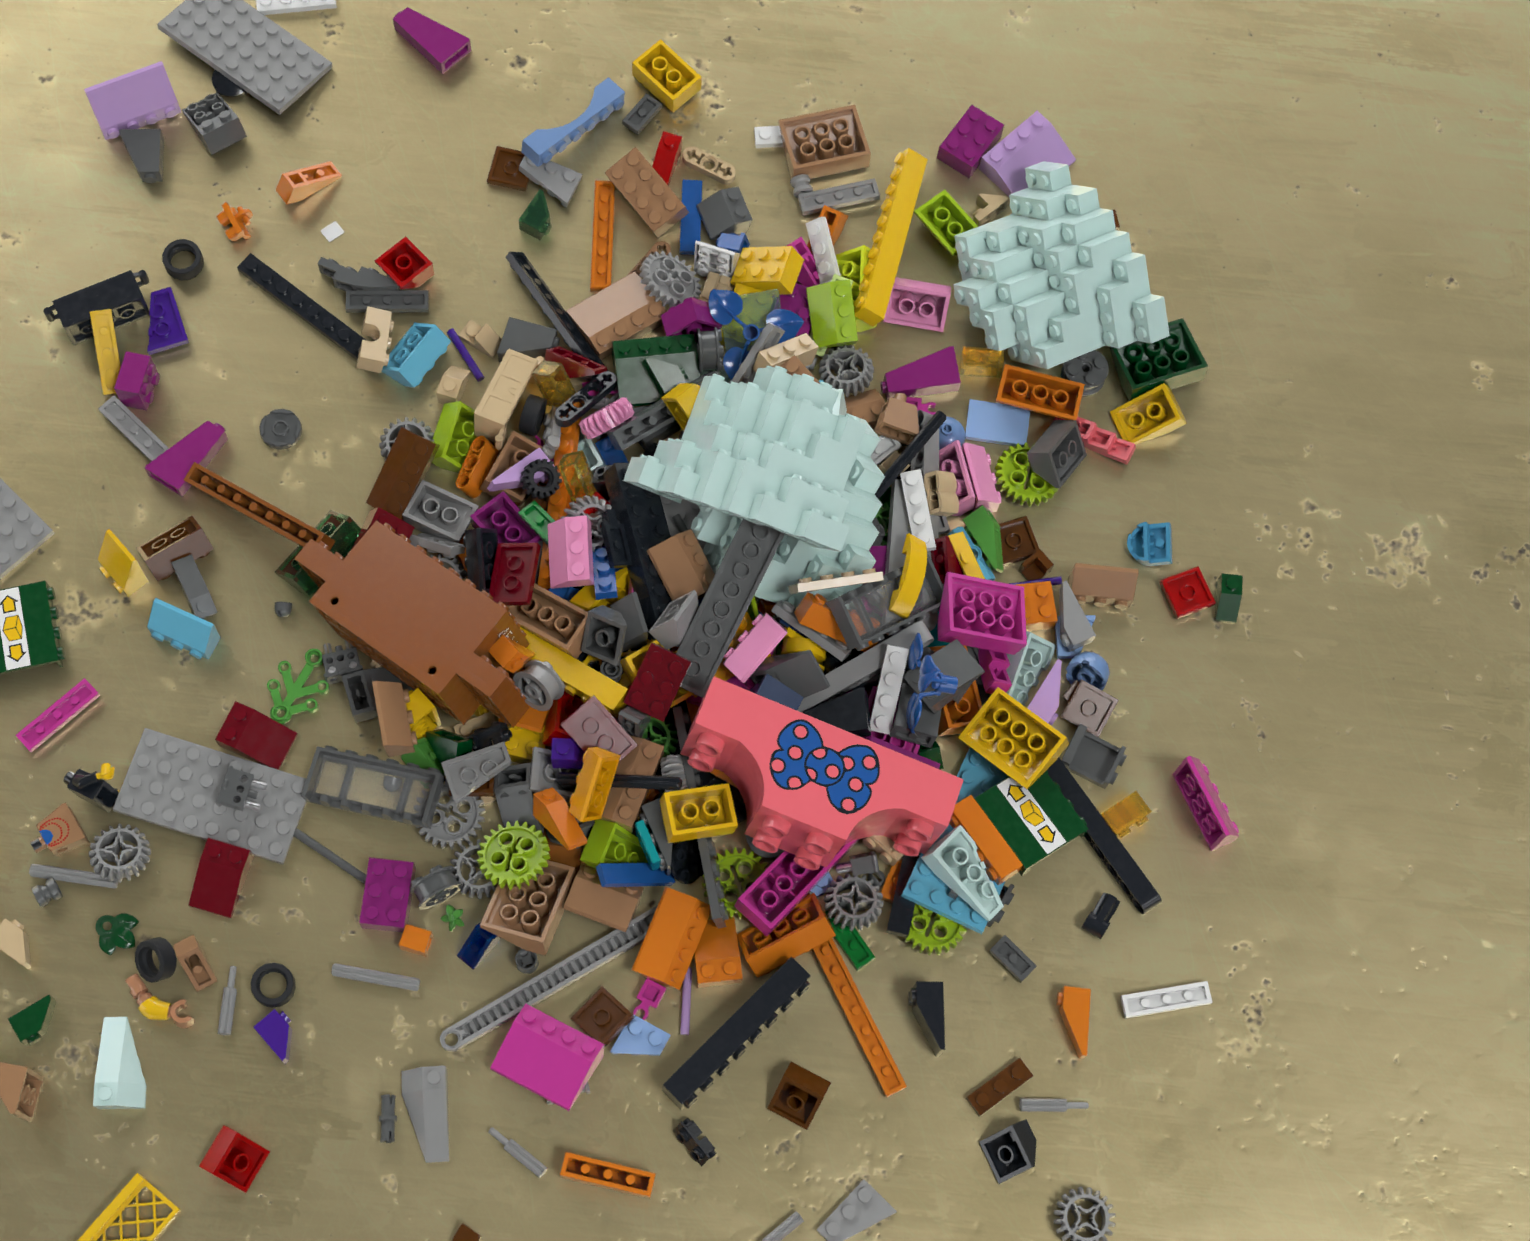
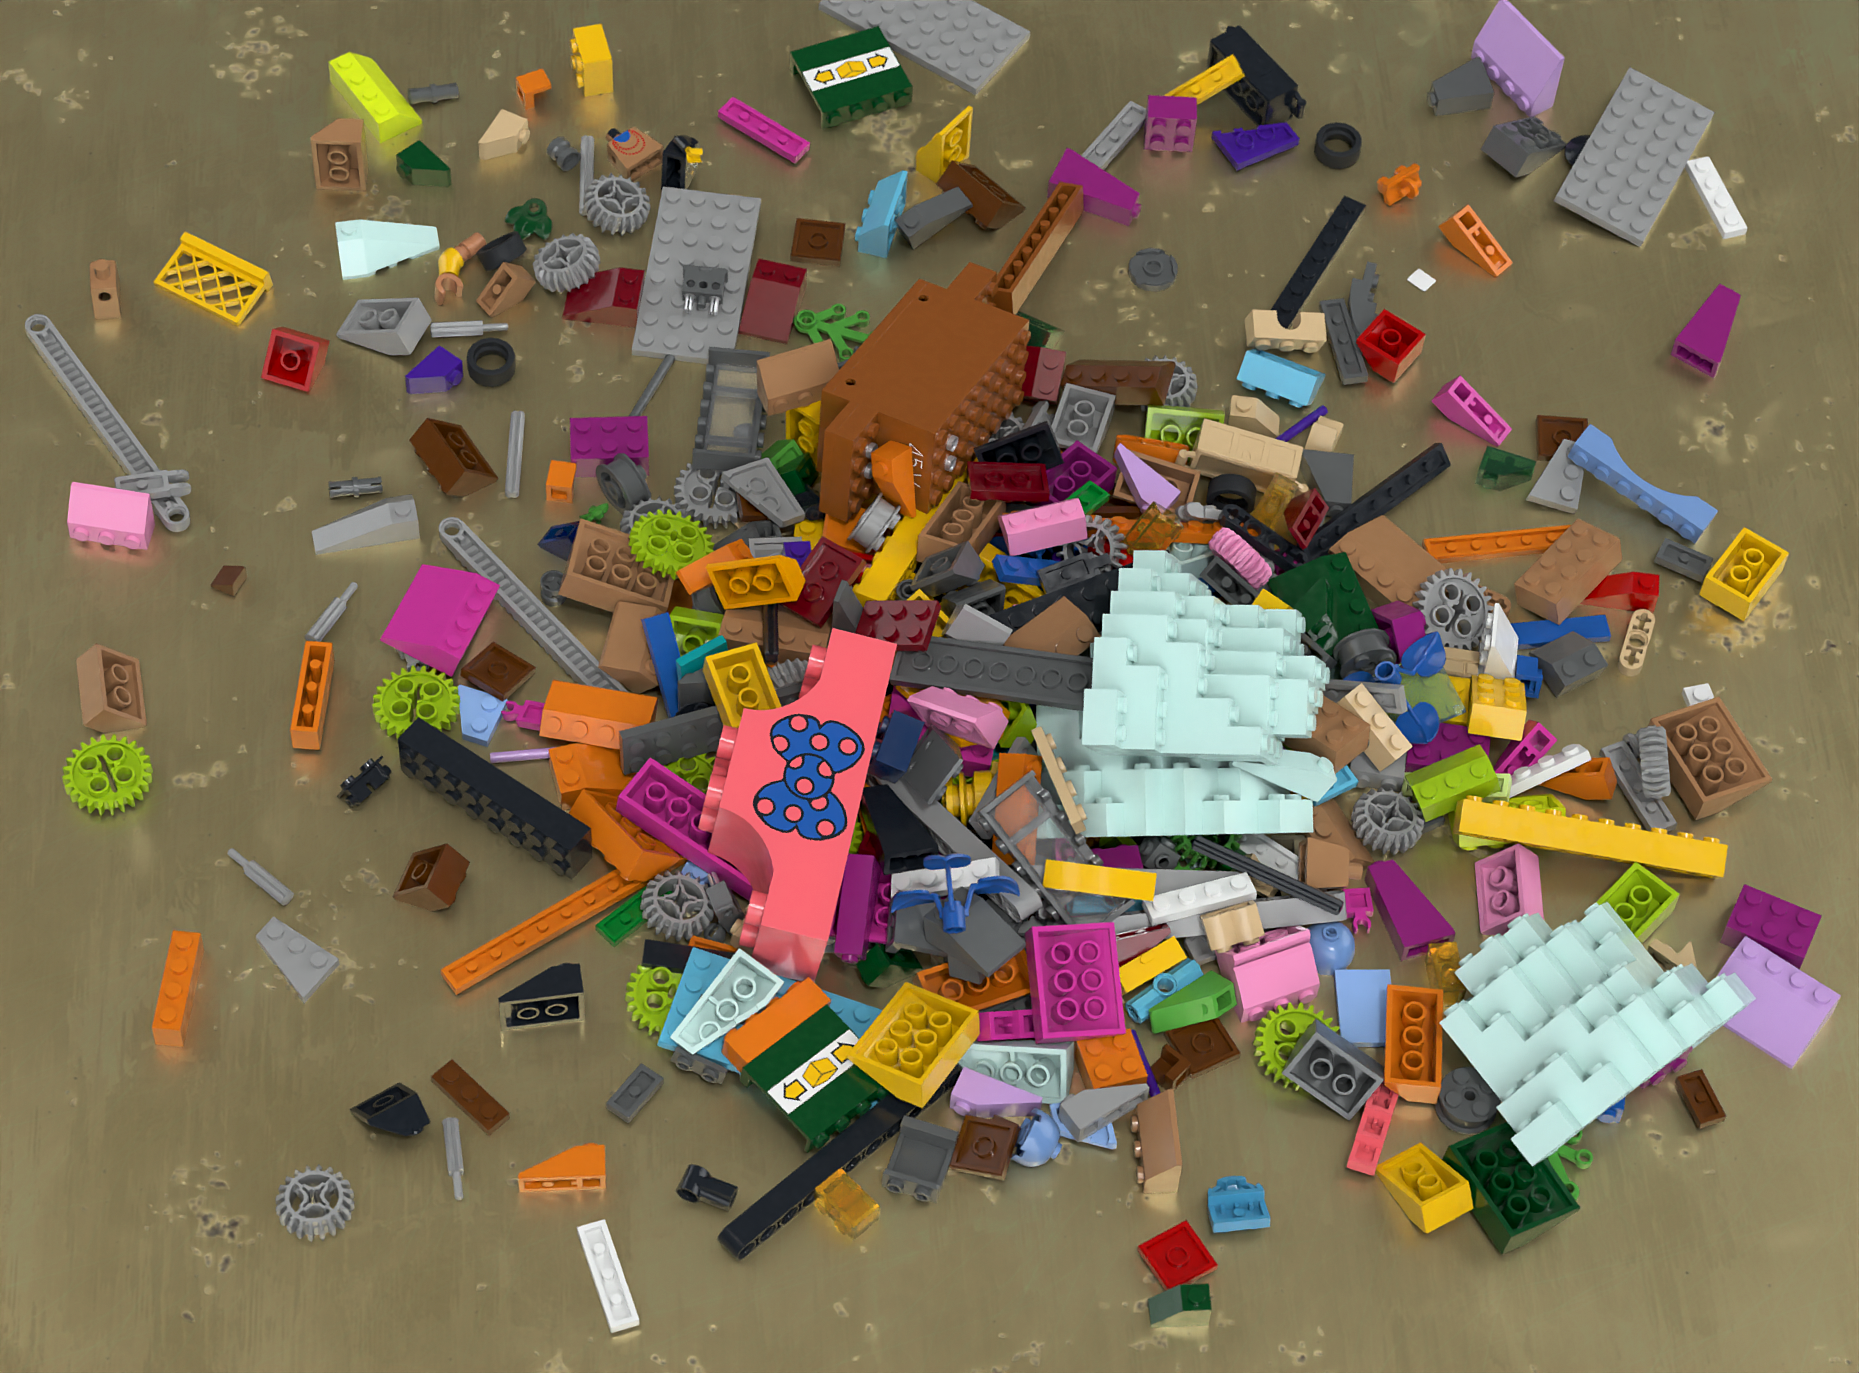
camera: 85 degrees right, 15 degrees down
black tyre [520,459,562,499] -> none
dark pink slope [1172,756,1239,851] -> none
none -> light grey slope [336,298,432,355]
none -> lime gear [372,665,461,741]
none -> reddish brown slope [409,418,499,497]
none -> light grey gear [532,233,601,293]
none -> reddish brown tile [790,218,846,267]
none -> dark pink slope [1431,375,1512,447]
none -> light grey gear [1638,725,1671,799]

